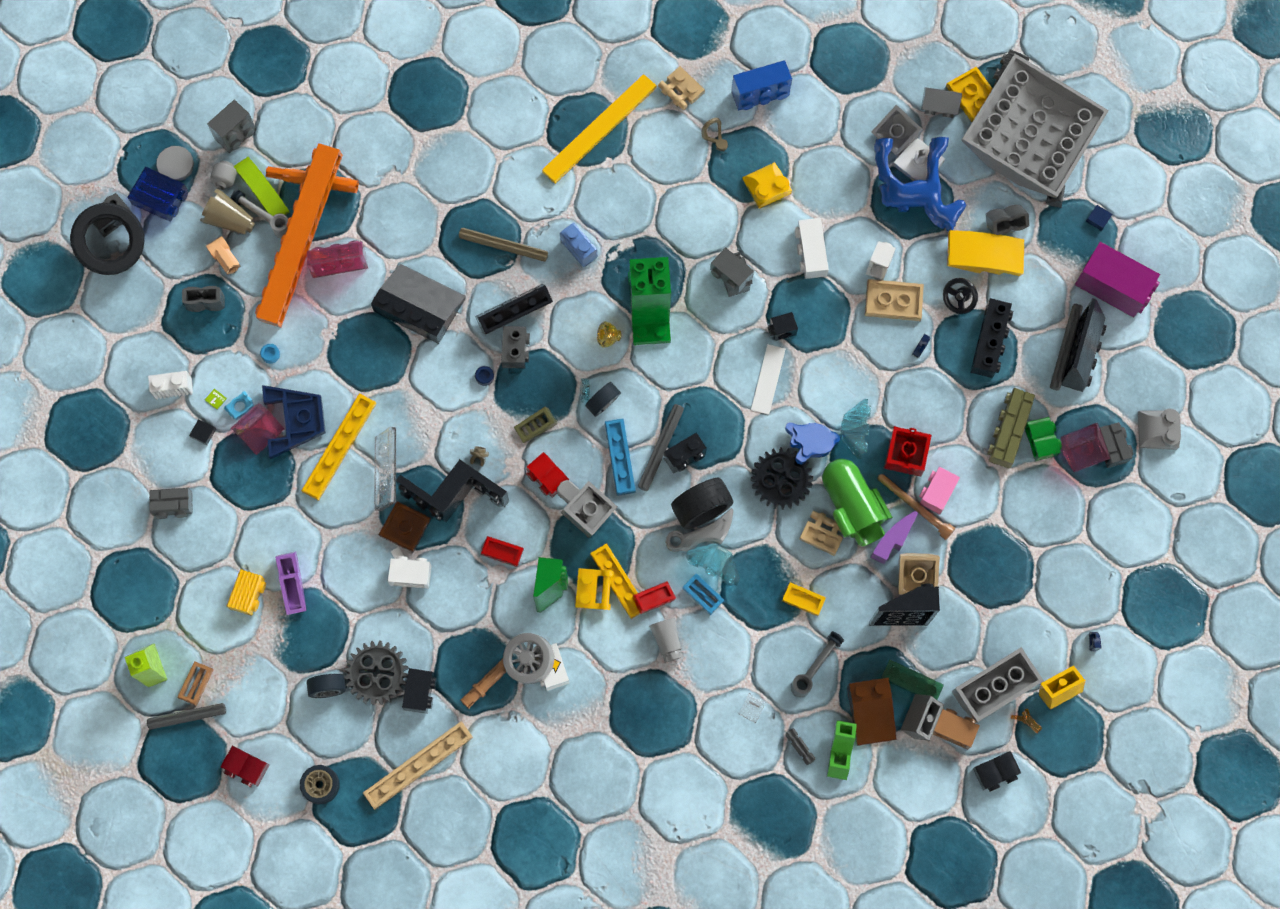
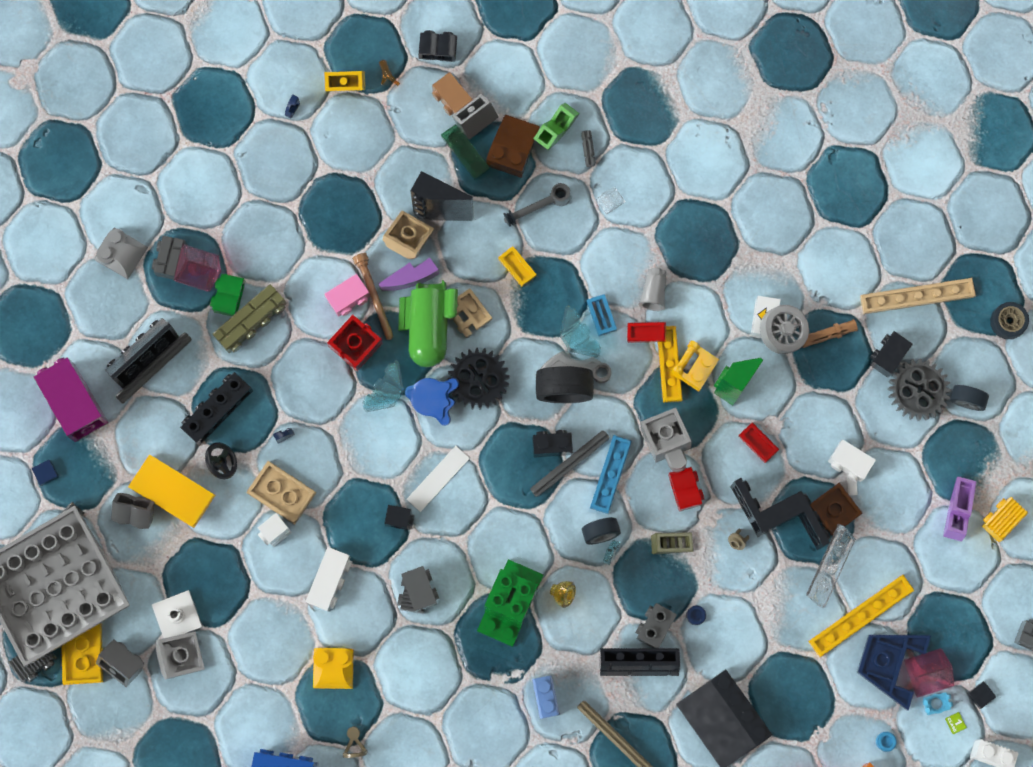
camera: 155 degrees left, 5 degrees up
blue animal [874,137,966,231] -> none
light grey slope [952,647,1044,722] -> none

